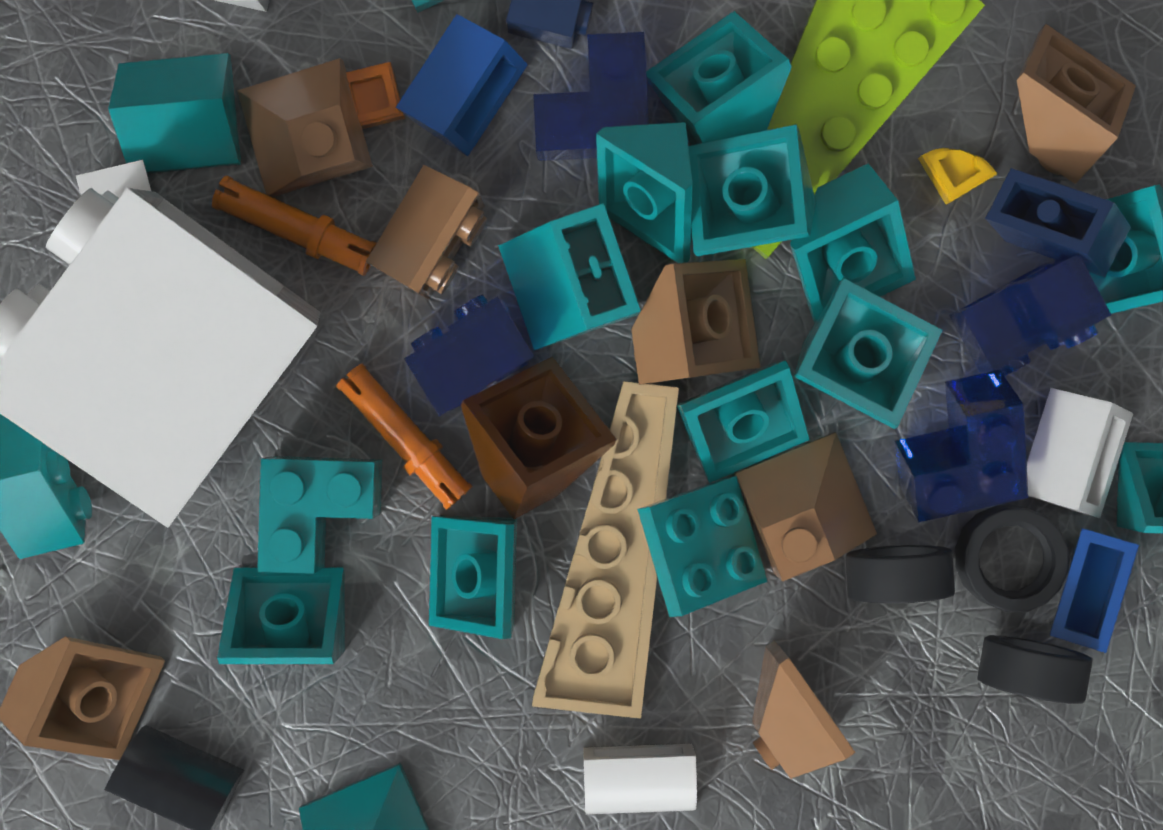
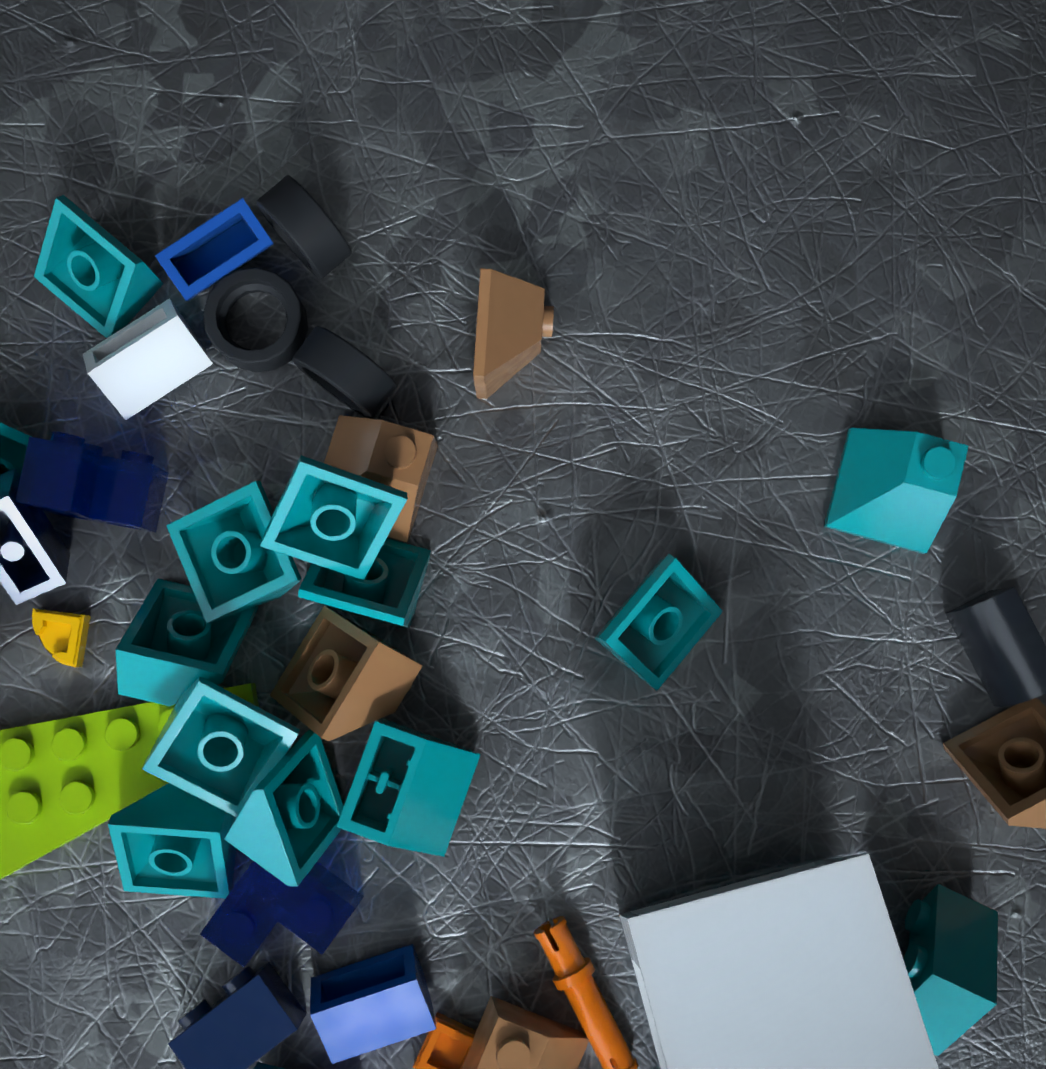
camera: 145 degrees left, 5 degrees down
teal slope [217,568,345,664] -> none
teal brick [257,456,383,574] -> none
orange pin [336,363,473,510] -> none
medium nougat slope [366,165,487,300] -> none
clear blue brick [404,294,537,416] -> none
reddish brown slope [461,356,617,519] -> none
tan wing [532,381,679,719] -> none
white brick [583,744,697,815] -> none
teal plate [637,476,768,617] -> none
clear blue brick [895,370,1028,523] -> none
none -> teal slope [260,455,408,580]

